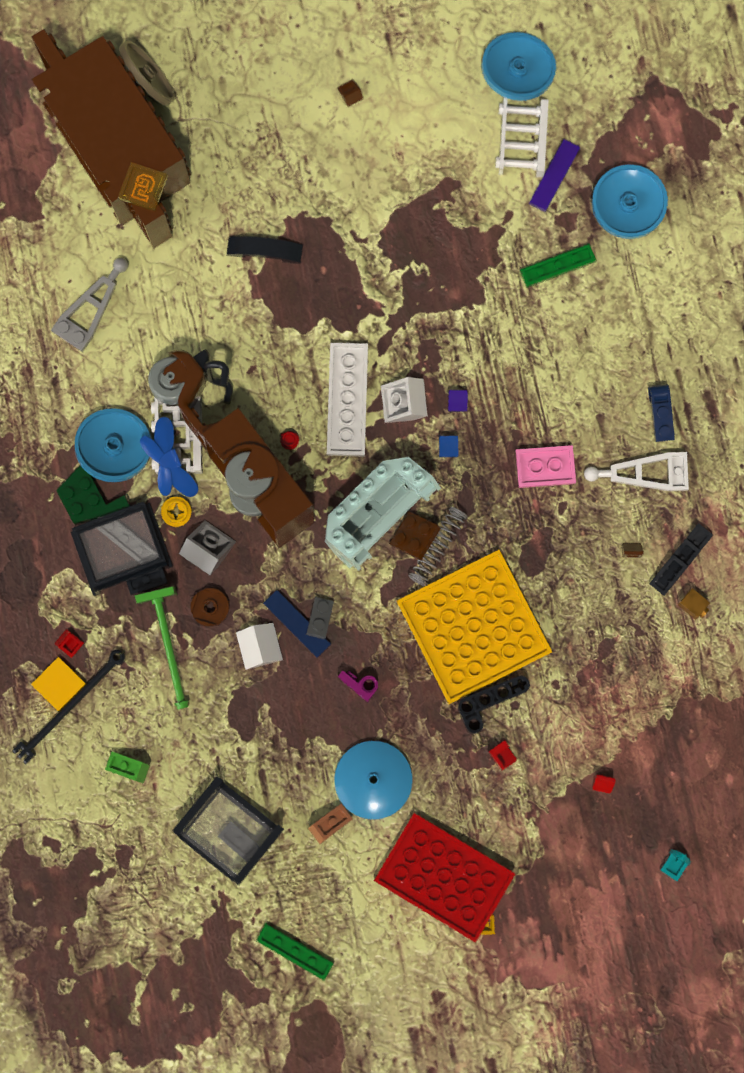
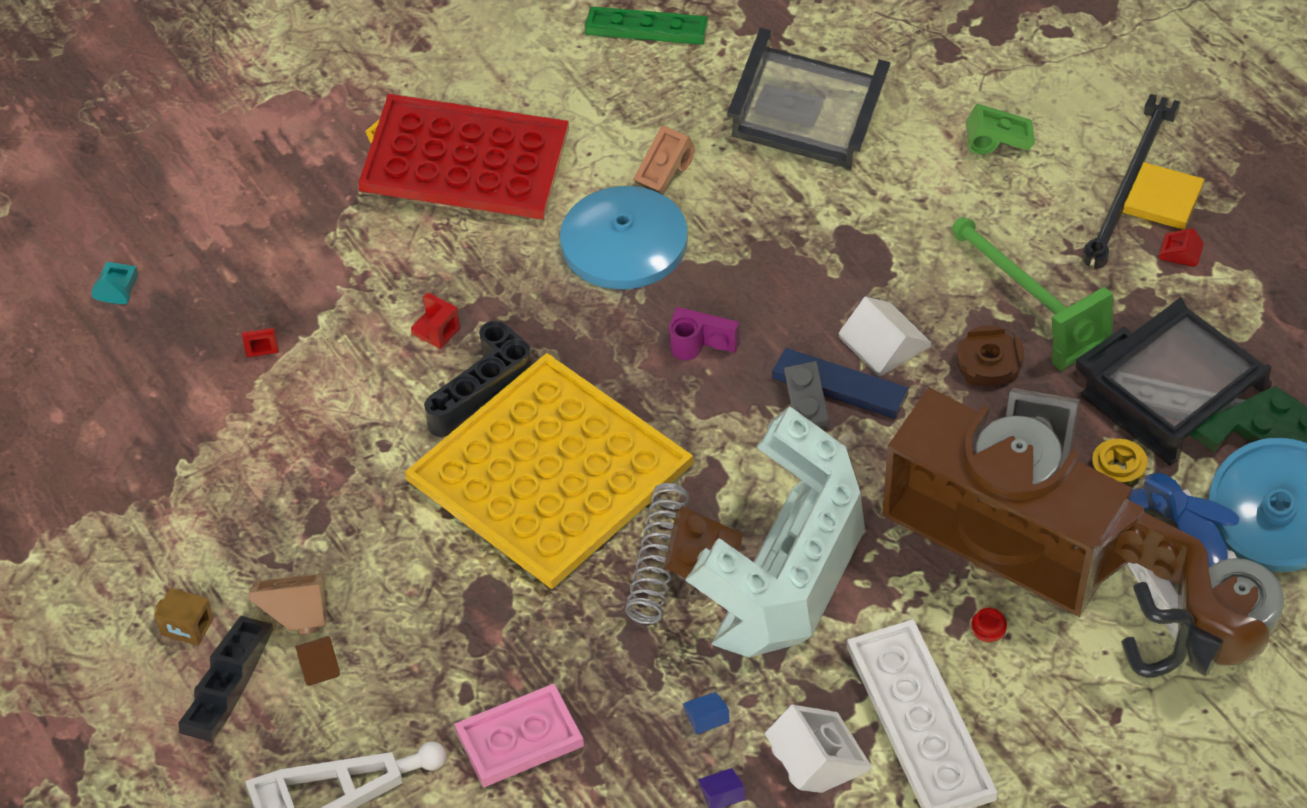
camera: 160 degrees right, 30 degrees down
none -> medium nougat slope [249,573,327,634]

